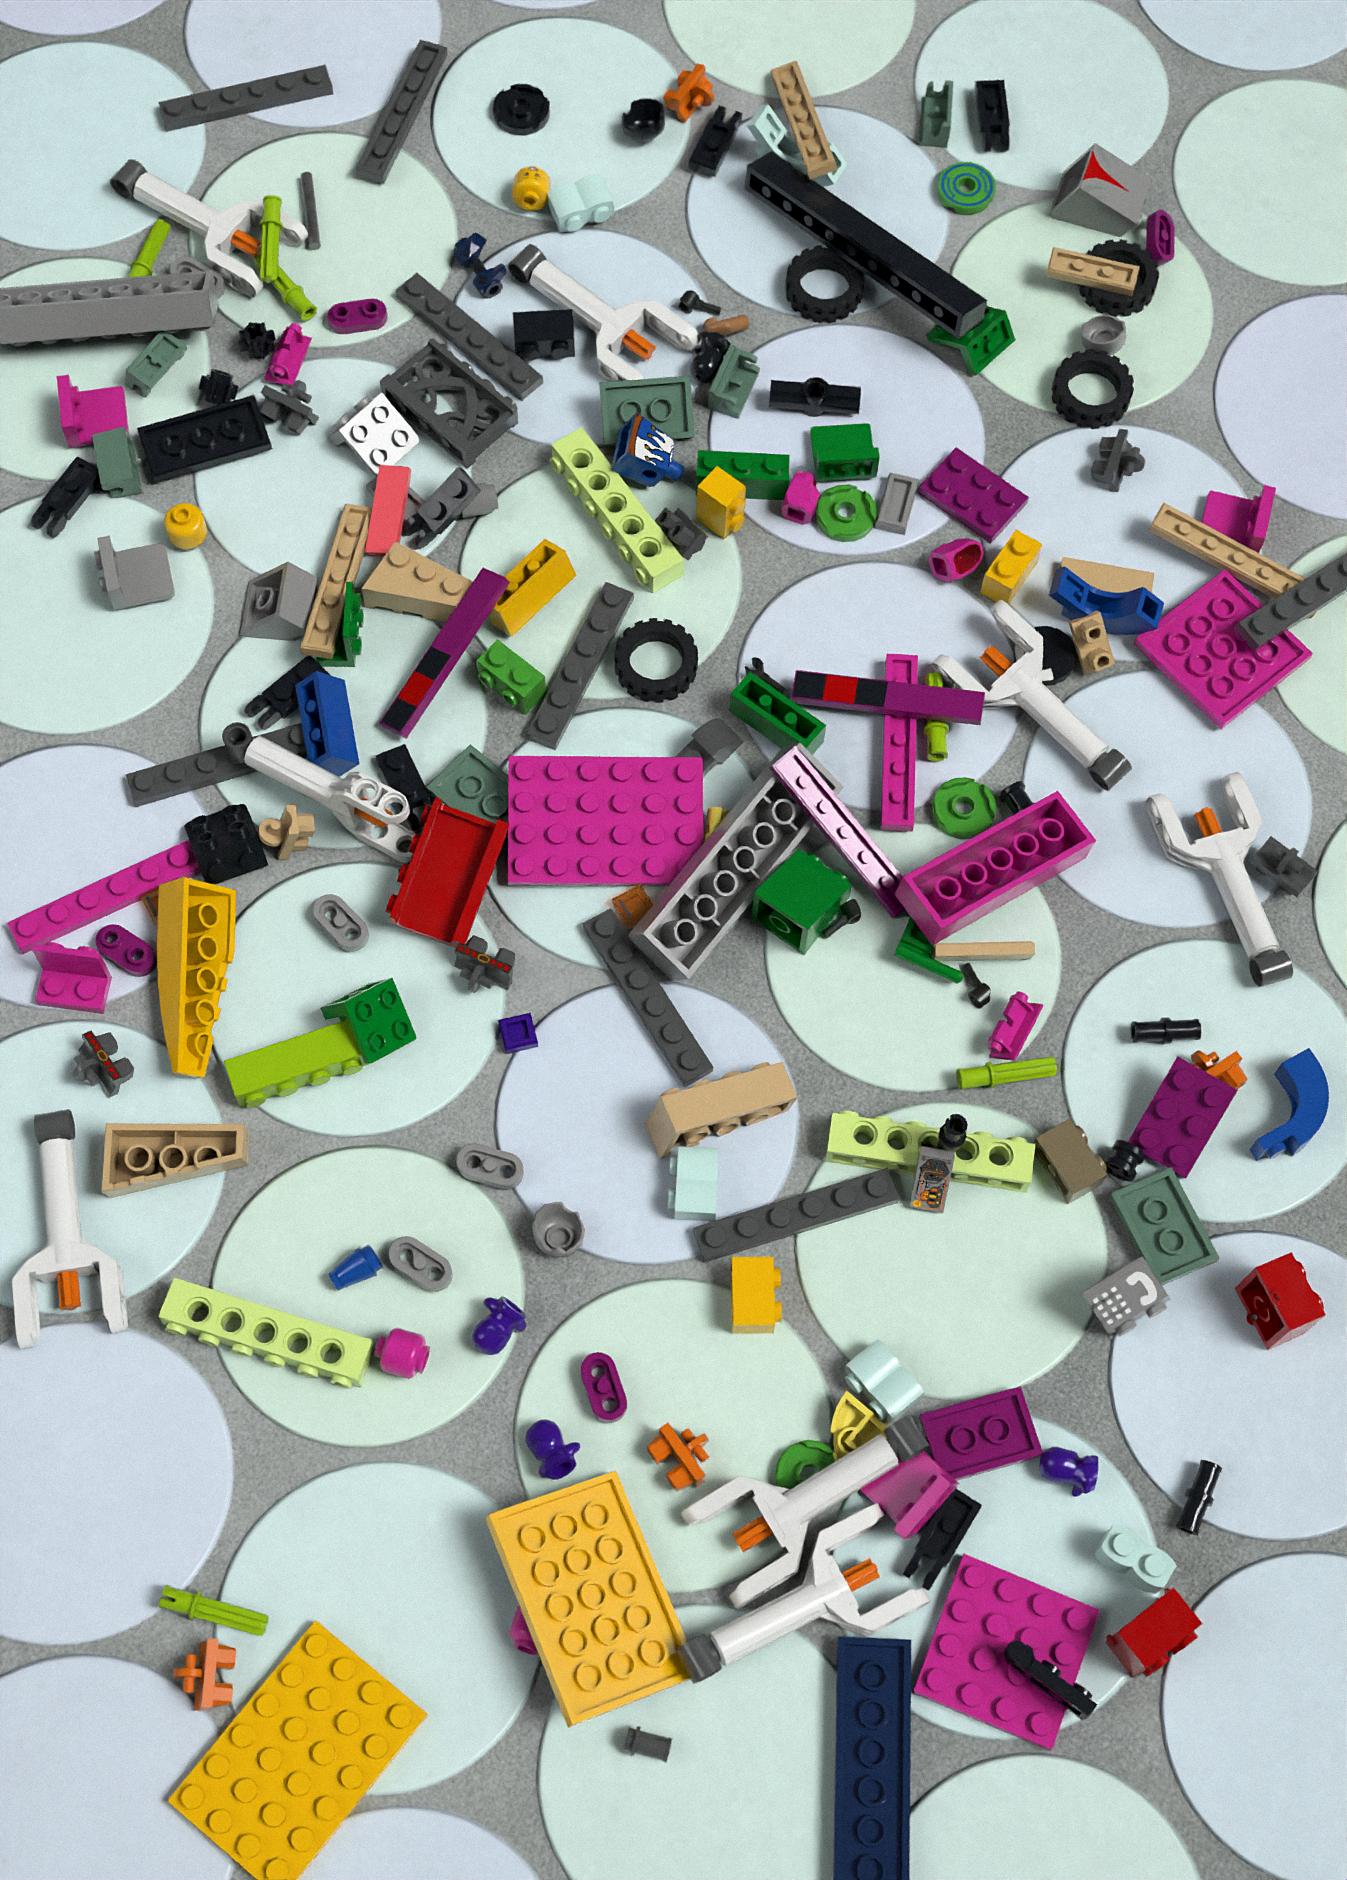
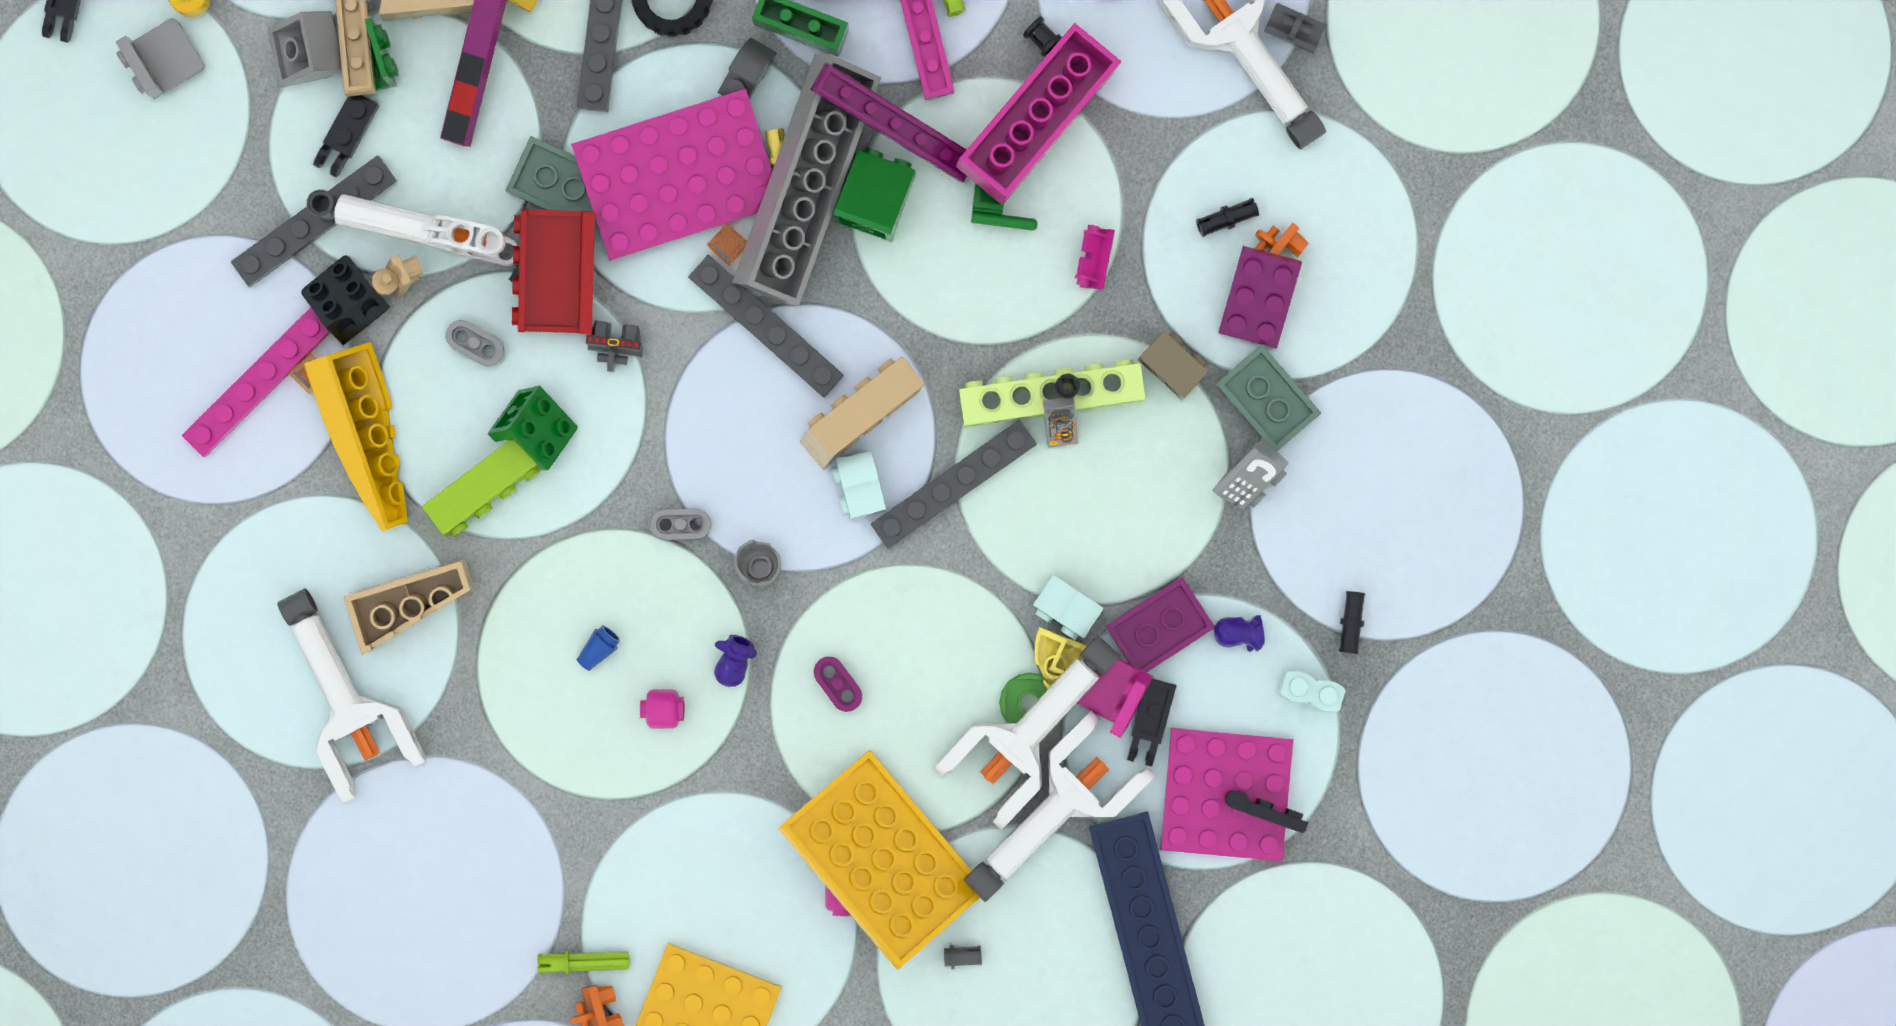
camera: 15 degrees left, 20 degrees up
dark pink bracket [32,942,112,1014] -> none
dark grey hips [72,1030,134,1098] -> none
magenta plate [95,924,157,977] -> none
yellowish green brick [158,1277,375,1389] -> none
blue brick [295,671,360,777] -> none
black hinge [375,744,432,831] -> none
light grey plate [389,1236,453,1292] -> none
bright green brick [476,639,546,715] -> none
dark purple tile [498,1013,538,1054] -> none
dark purple animal [525,1419,580,1480] -> none
orange hips [647,1423,710,1492] -> none
yellow brick [731,1257,782,1334] -> none
pearl dark grey hand [822,899,862,938] -> none
bright green tile [931,777,996,839] -> none
tan tile [932,941,1035,961] -> none
lime axle [956,1056,1057,1090] -> none
pearl dark grey hand [963,963,991,1009] -> none
black wheel [1105,1140,1146,1182] -> none
red brick [1105,1587,1203,1678] -> none
red brick [1235,1252,1326,1350] -> none
blue arch [1249,1048,1329,1161] -> none

